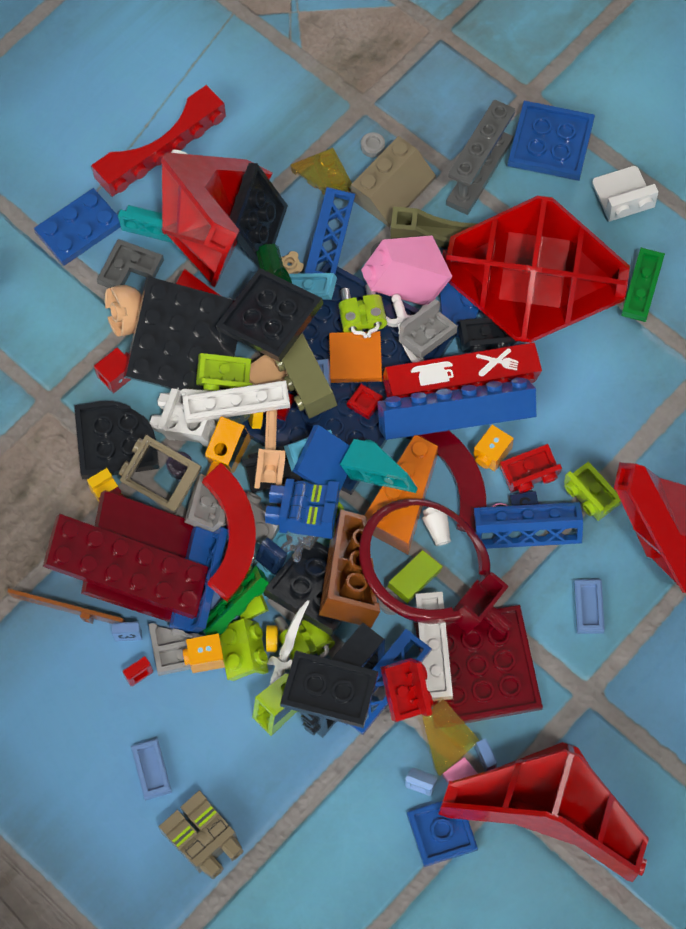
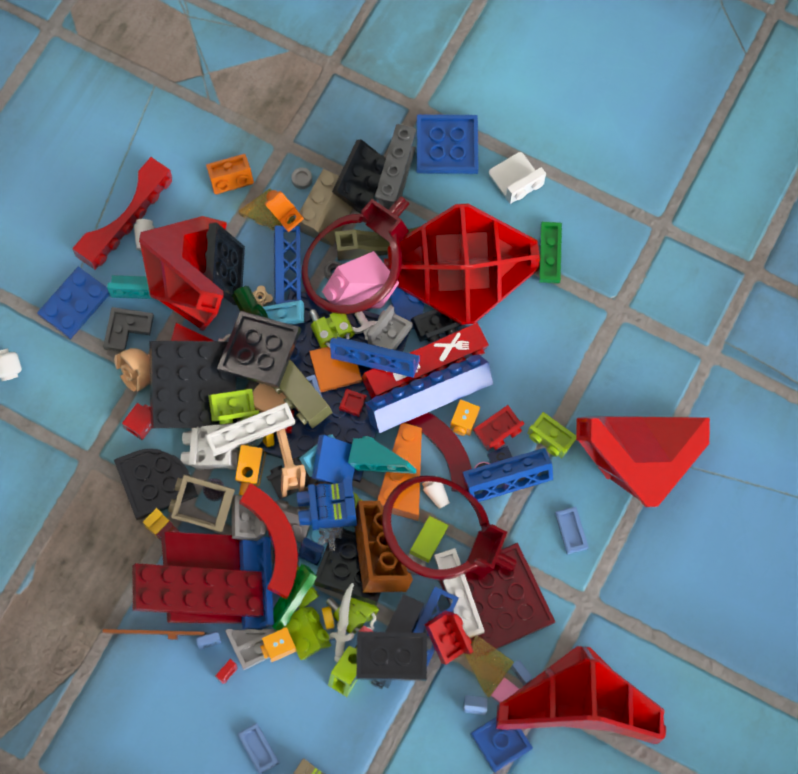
camera: 20 degrees left, 5 degrees up
none -> orange bracket [206,154,254,194]
none -> orange bracket [265,190,304,232]
none -> dark red brick [302,196,410,314]
none -> blue fence [330,337,420,378]
none -> black plate [332,139,386,214]

